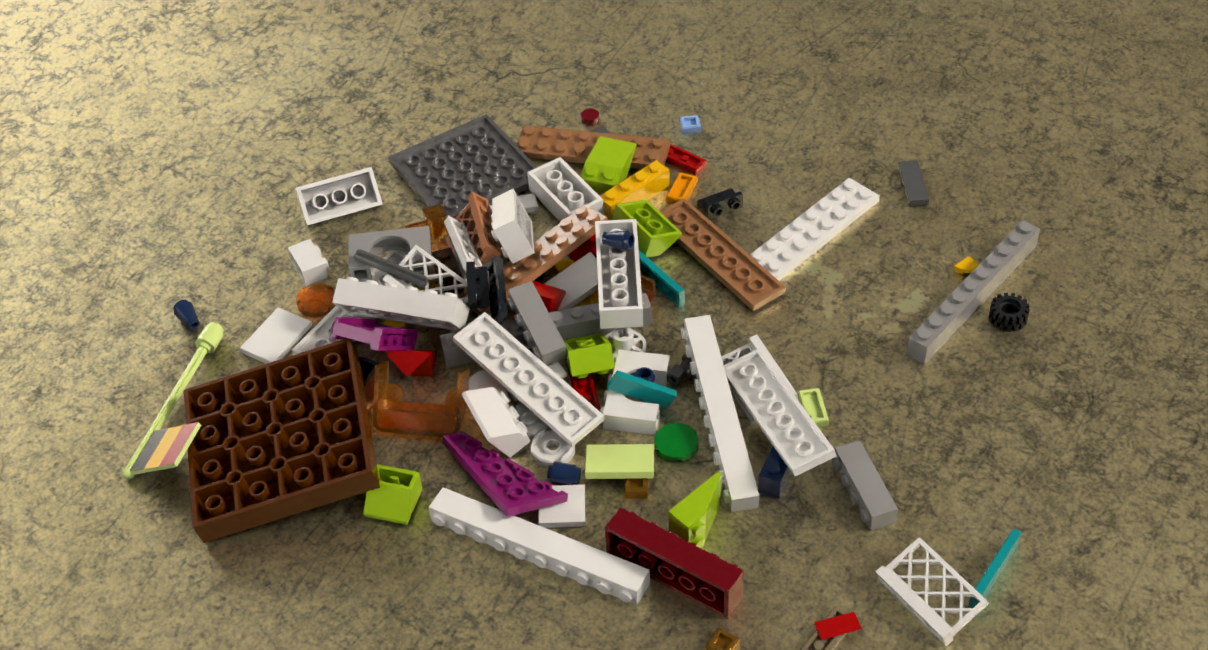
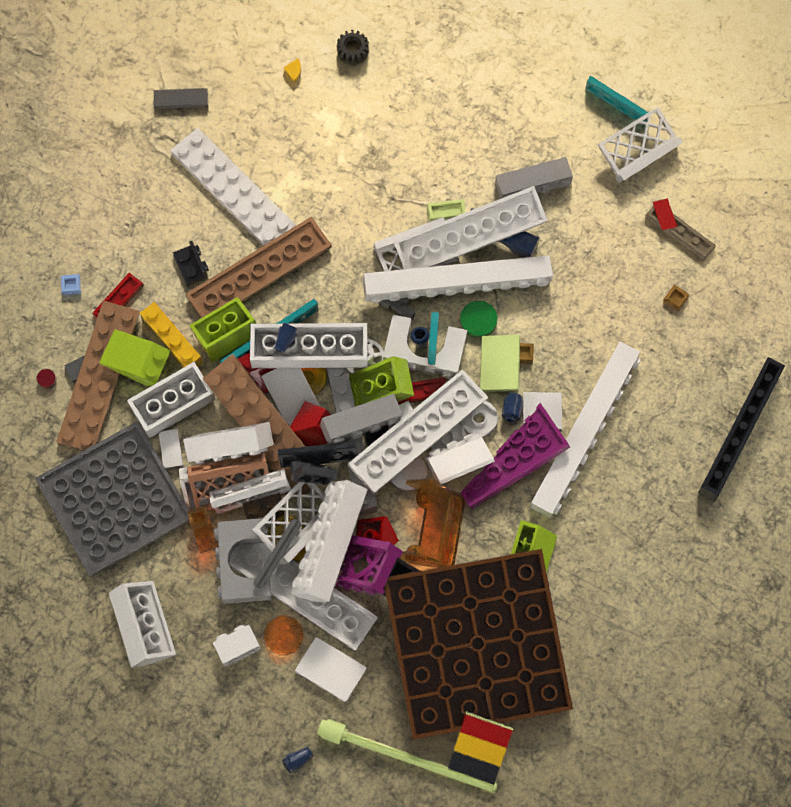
camera: 90 degrees left, 25 degrees up
dark red brick [605,507,744,619] -> none
light orange tile [666,172,698,204] -> none
lime slope [668,471,722,548] -> none
light grey brick [906,220,1040,365] -> none

